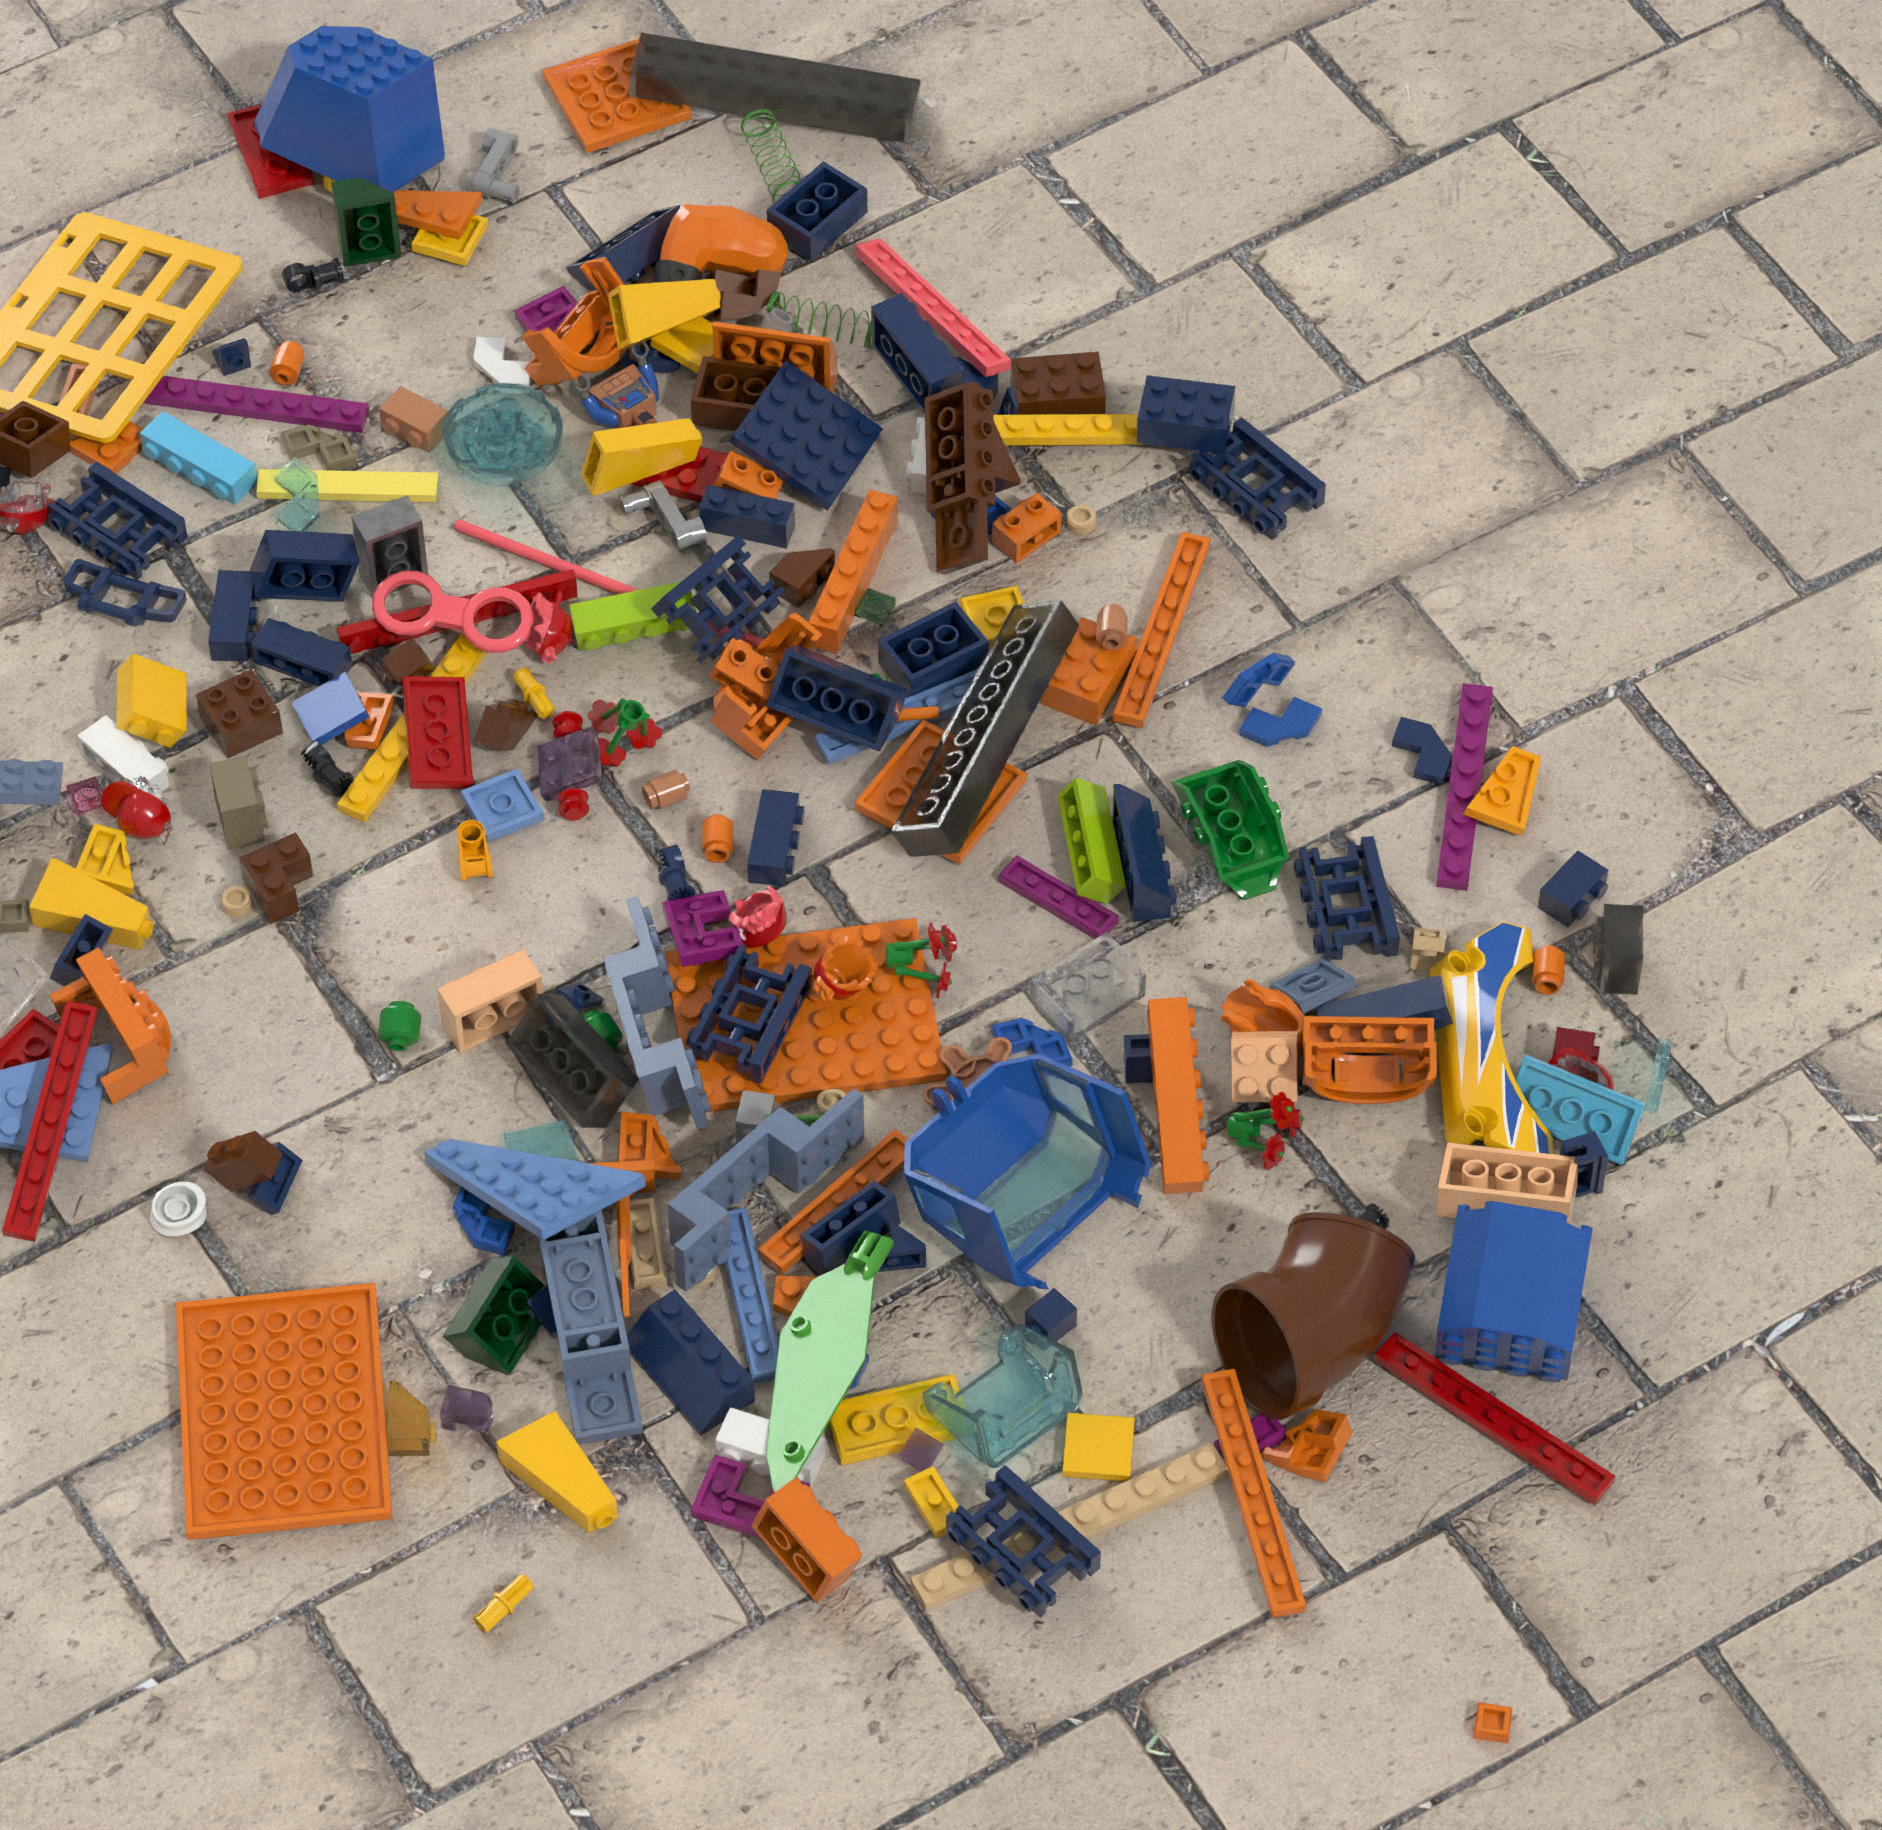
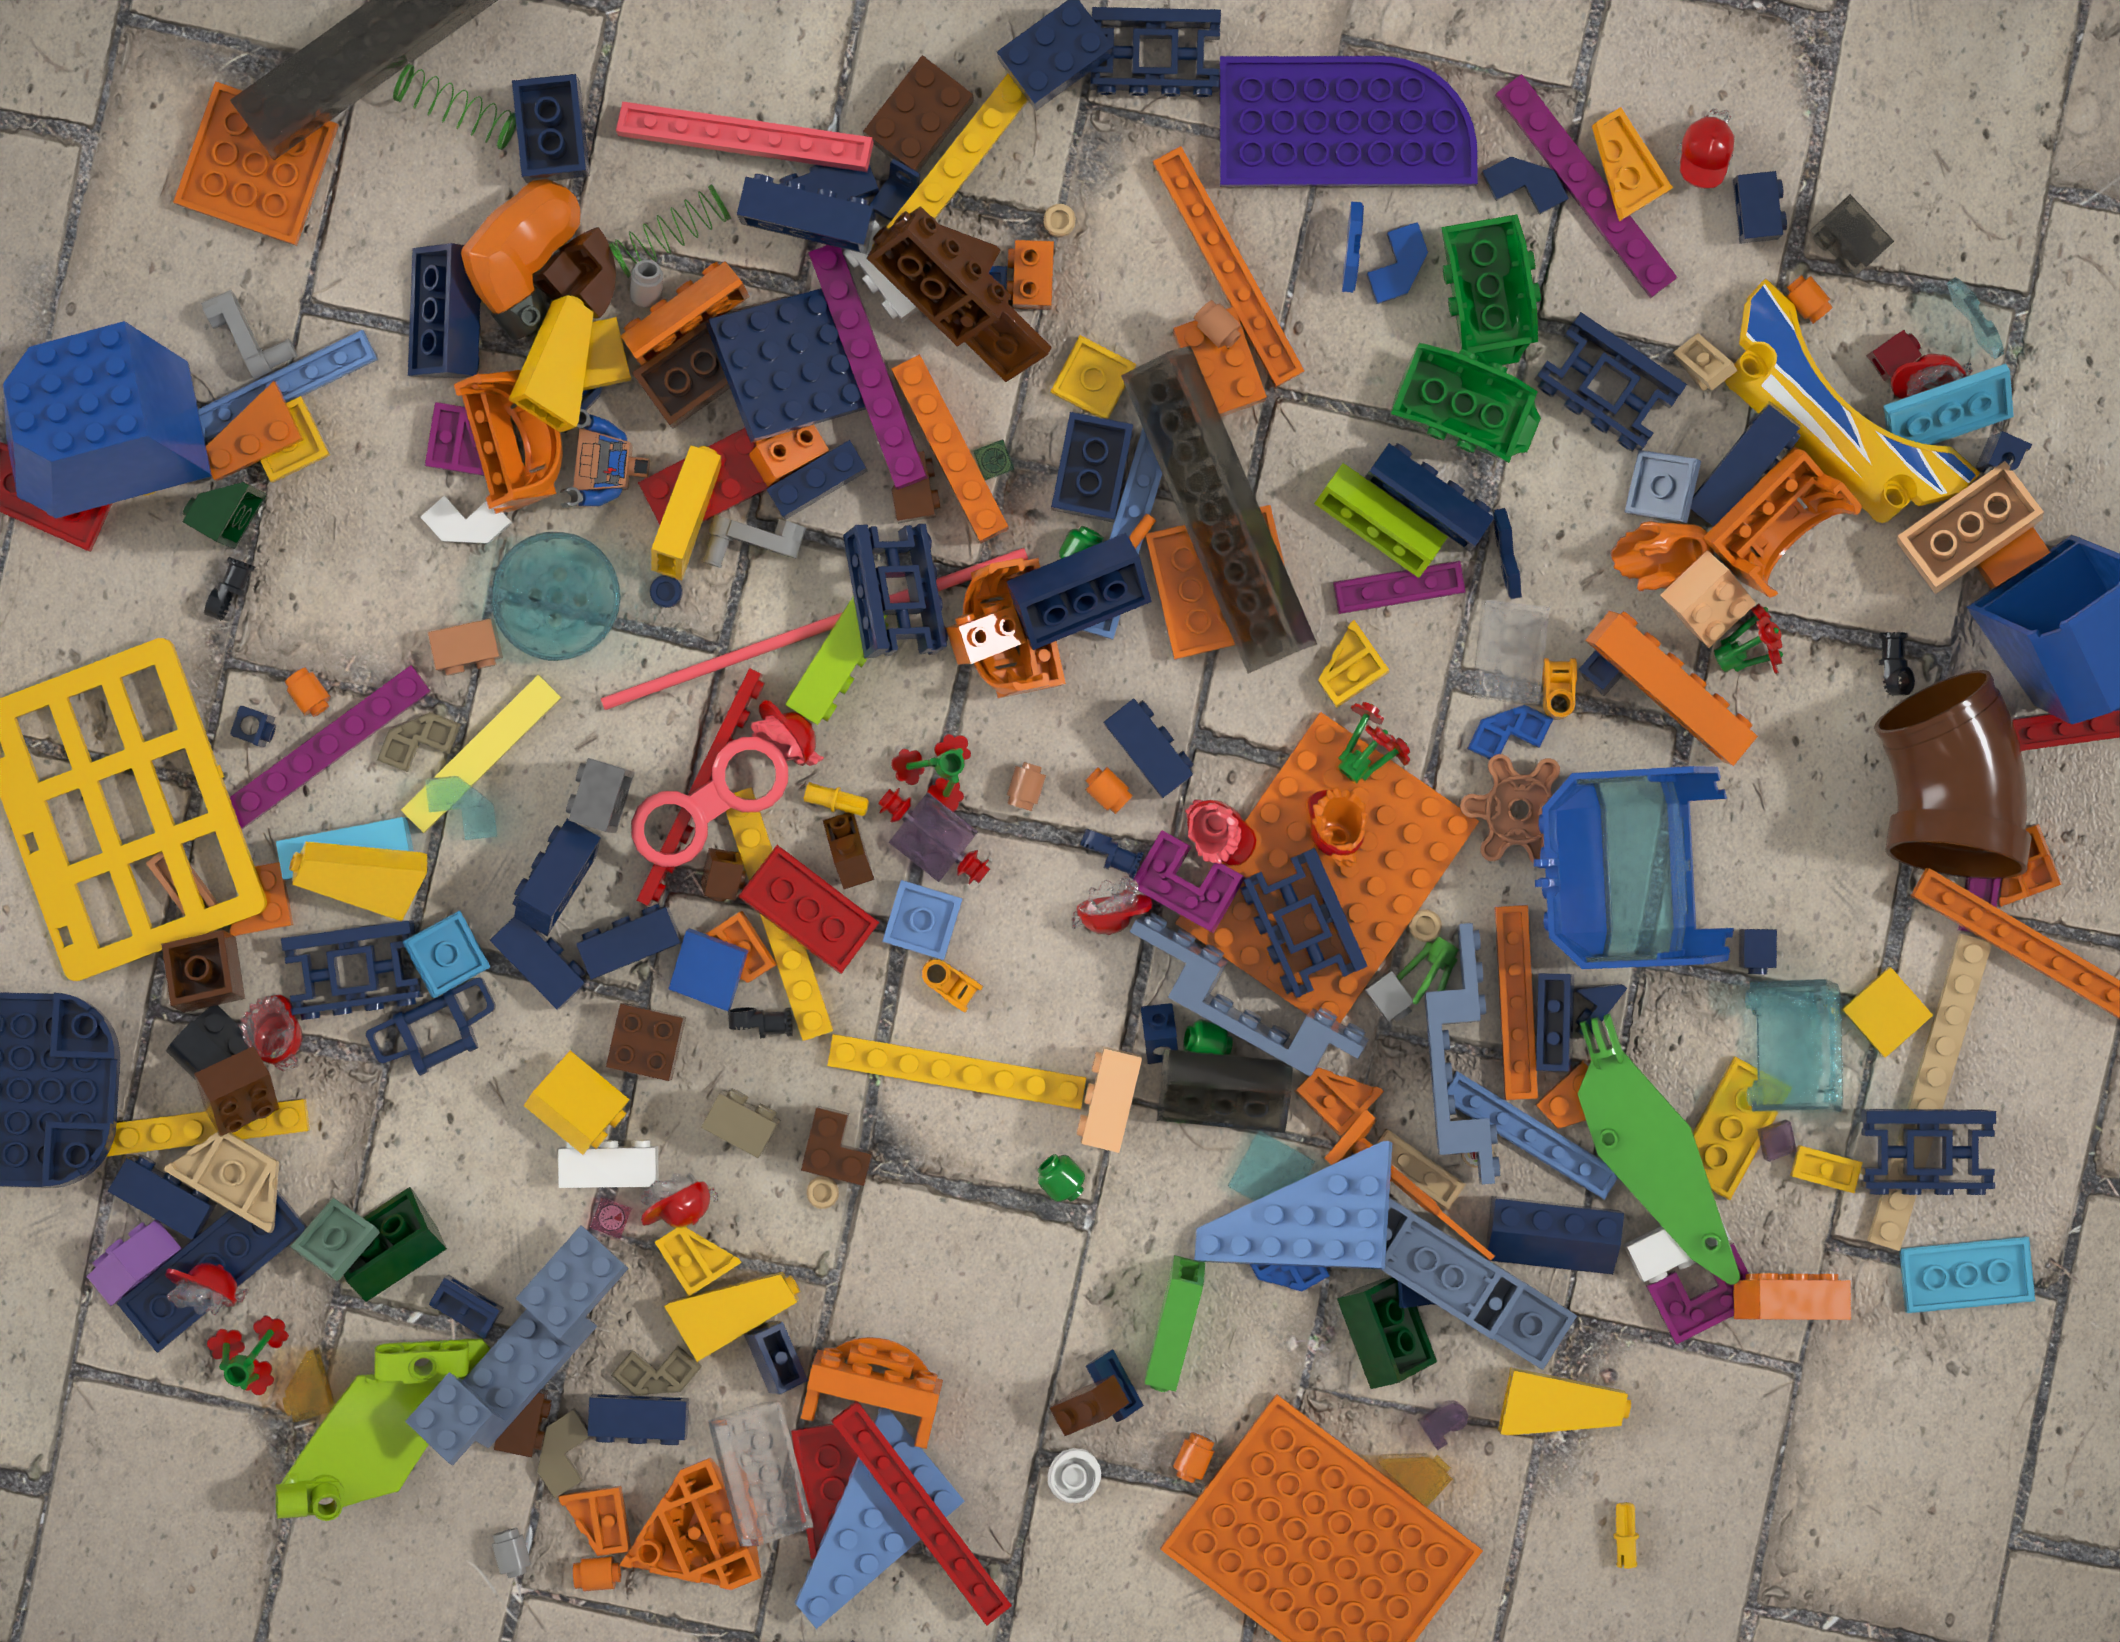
camera: 50 degrees left, 35 degrees up
none -> medium blue tile [198,330,378,443]
none -> yellow slope [289,842,427,921]
none -> dark azure tile [402,911,490,998]
none -> dark blue tile [650,575,683,608]
none -> magenta plate [808,245,928,490]
none -> yellow plate [827,1034,1086,1109]
none -> hair [1071,876,1153,935]
none -> bright green slope [1145,1255,1206,1392]
none -> orange brick [1173,1432,1215,1483]
none -> dark purple plate [1220,56,1478,187]
none -> yellow wing [1318,620,1390,708]
none -> green slope [1441,214,1541,365]
none -> dark blue tile [1493,508,1522,599]
none -> light orange piece [1542,658,1577,720]
none -> red hair [1674,109,1735,189]
none -> medium azure tile [1899,1236,2035,1313]

